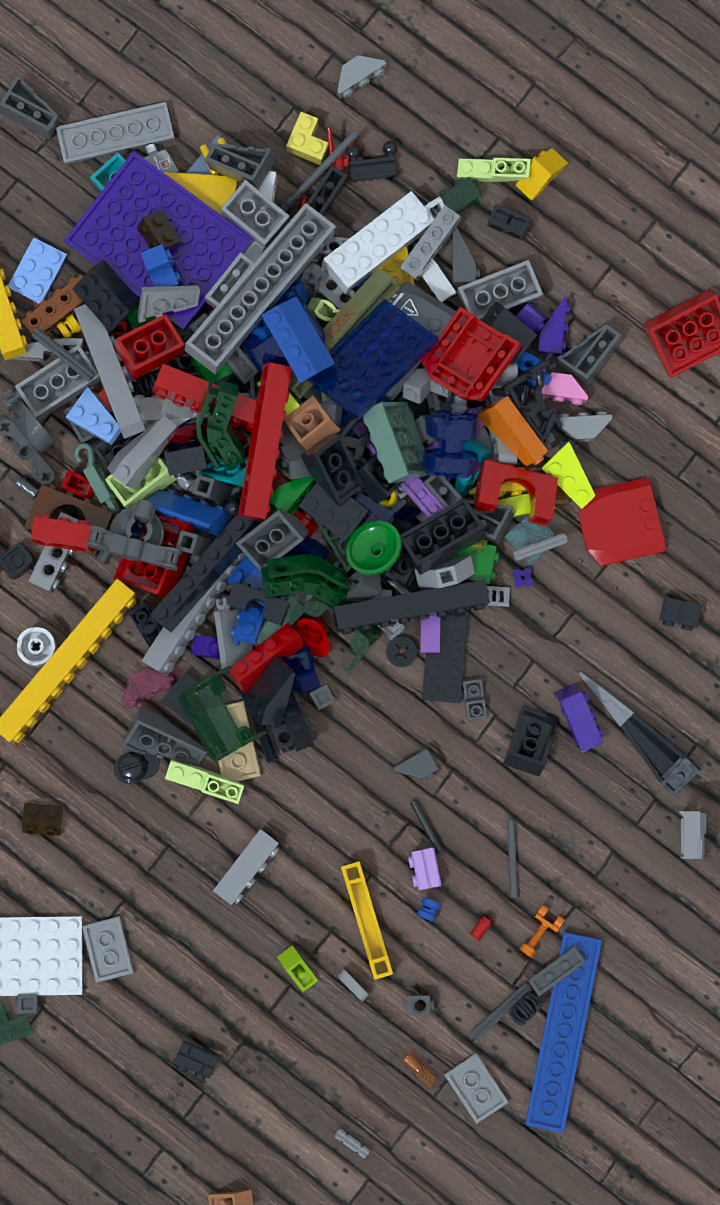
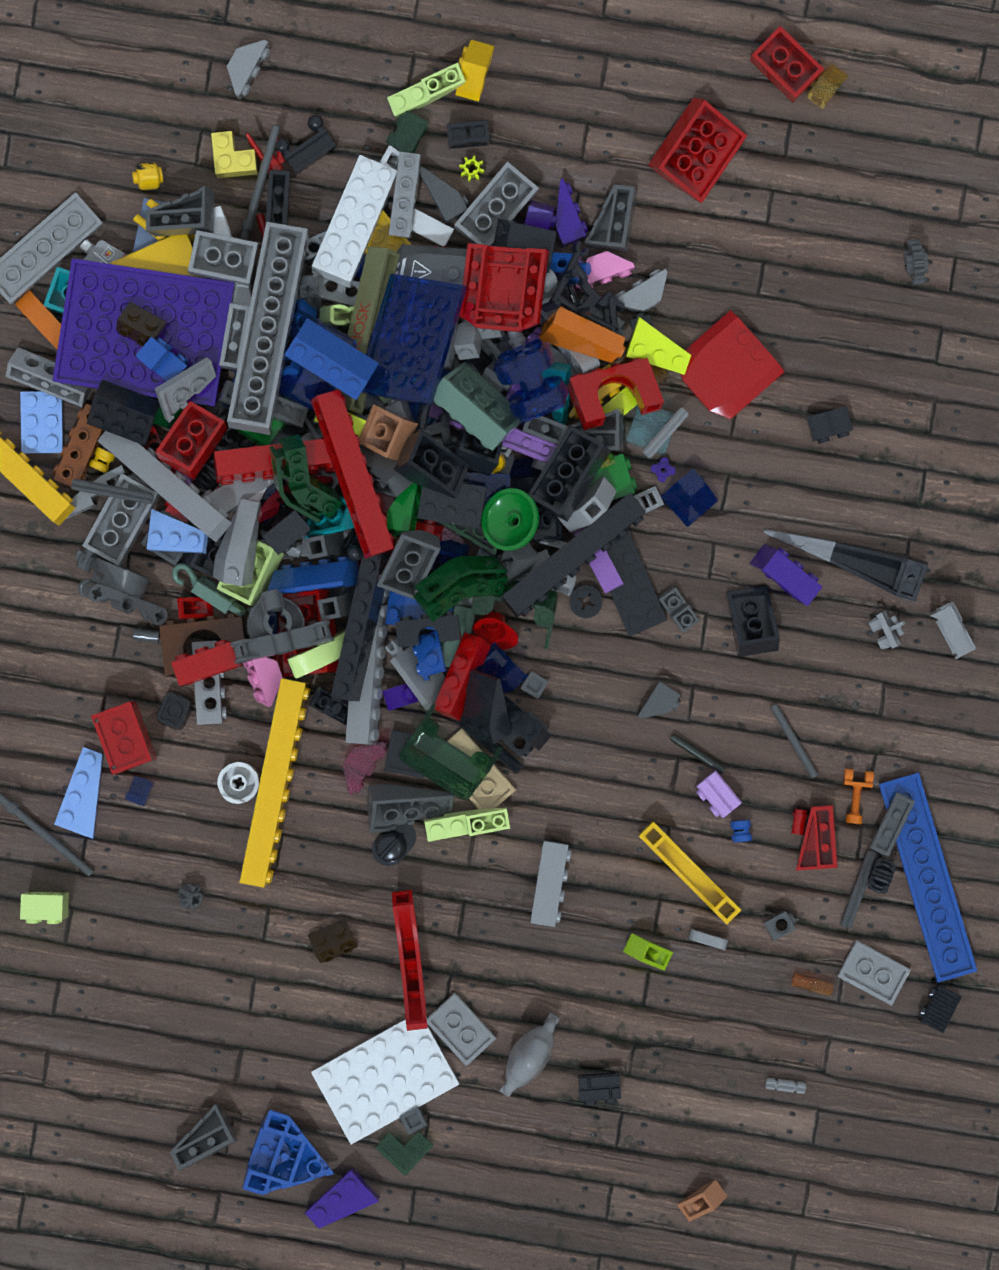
camera: 30 degrees left, 5 degrees up
none -> light grey brick [5,347,92,407]
none -> orange slope [15,290,61,349]
none -> yellow head [132,162,163,190]
none -> bright pink slope [241,650,282,707]
none -> yellowish green slope [287,629,346,678]
none -> red arch [392,890,428,1031]
none -> neon yellow gear [459,156,484,182]
none -> light grey piece [499,1012,560,1097]
none -> clear blue slope [661,468,718,528]
none -> red wedge [796,805,838,871]
none -> light grey hips [869,610,906,649]
none -> black brick [918,984,962,1033]

